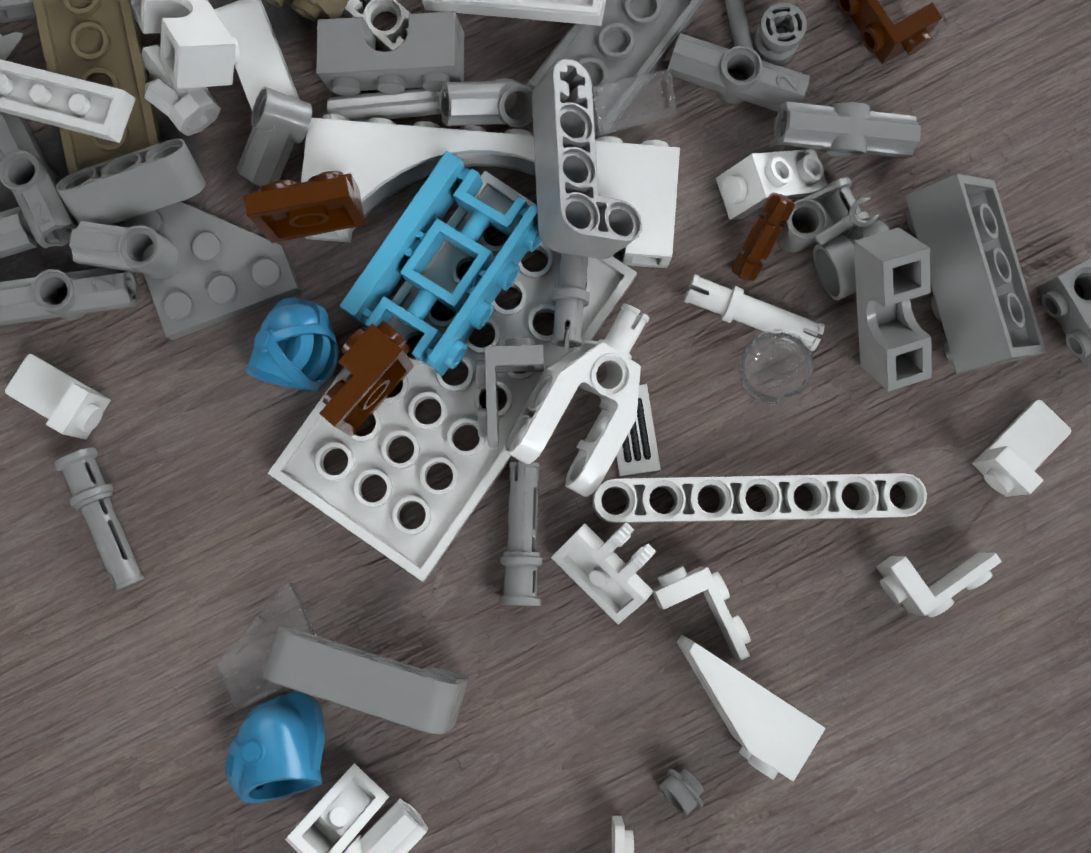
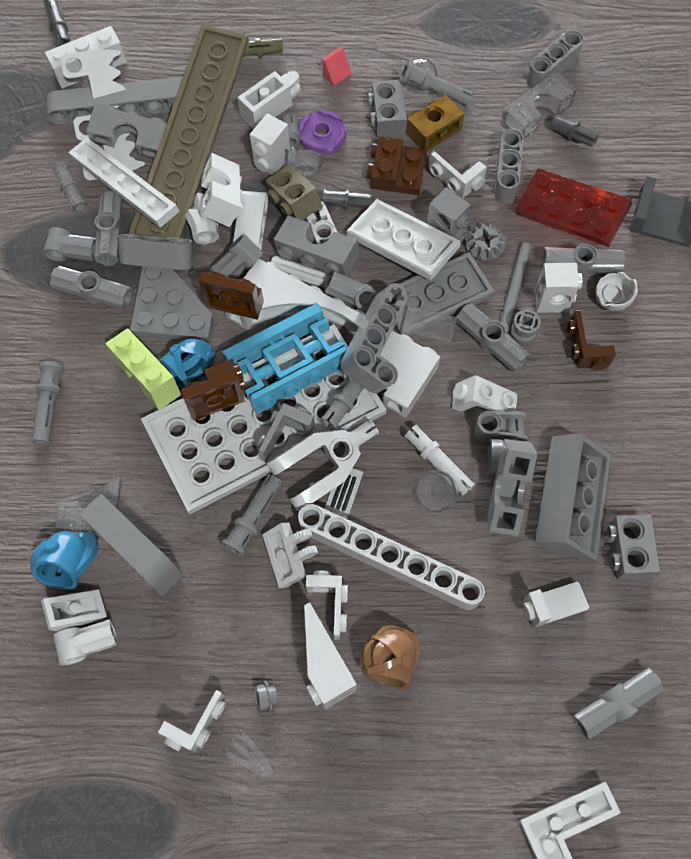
camera: 30 degrees right, 15 degrees down
white bracket [5,354,111,440] -> none
light grey piece [69,221,178,279] -> none
reddish brown axle [732,193,795,281] -> none
light grey piece [774,101,921,158] -> none
light grey hand [814,197,880,247] -> none
white bracket [876,553,1002,617] -> none
none -> yellowish green arch [105,328,181,410]
none -> medium nougat helmet [361,625,420,690]

